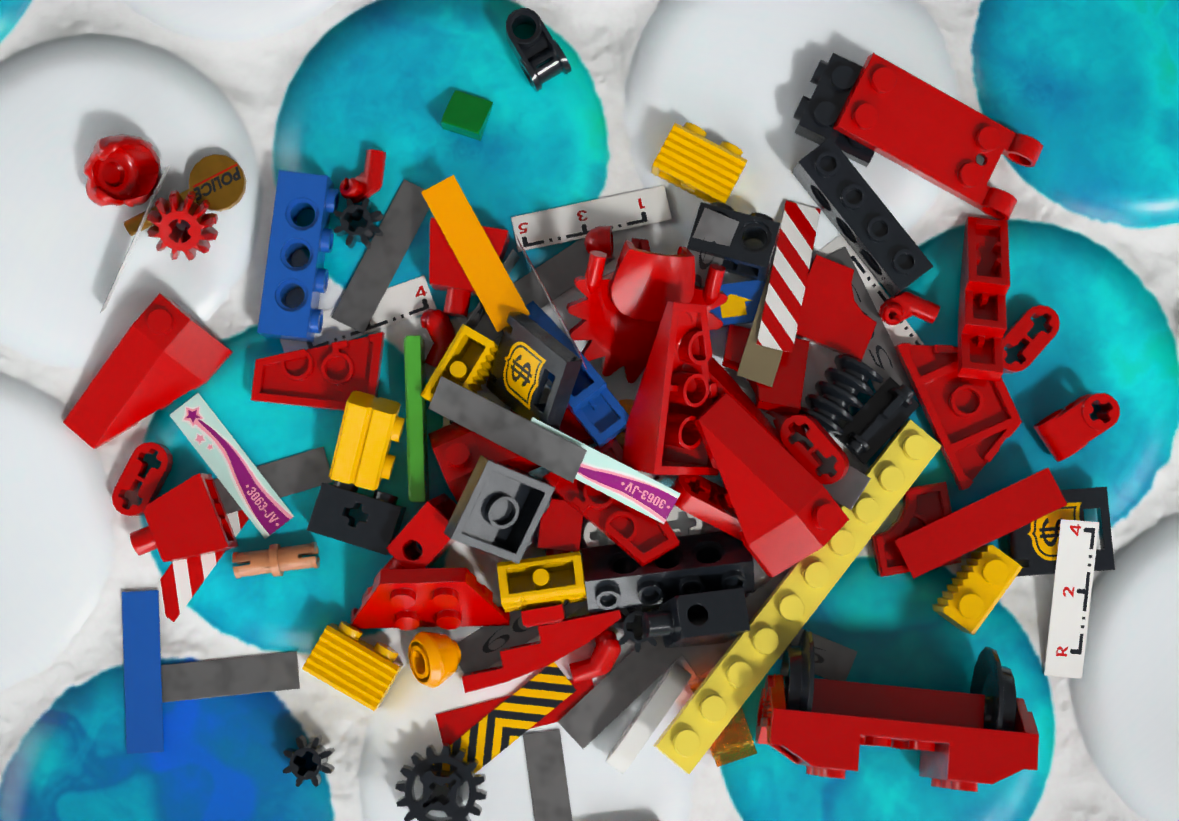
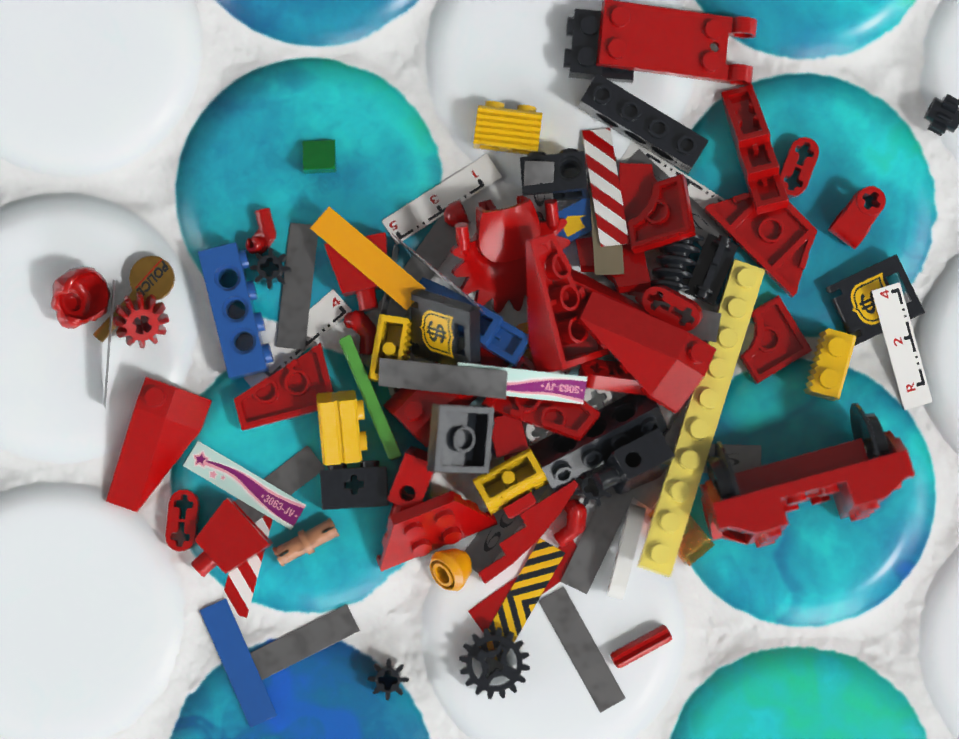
camera: 25 degrees left, 0 degrees up
yellow brick [302,621,403,711] -> none
black piece [506,8,572,92] -> none
red arm [879,291,940,325] -> none
red slope [895,468,1068,579] -> none
none -> red tile [627,174,696,254]

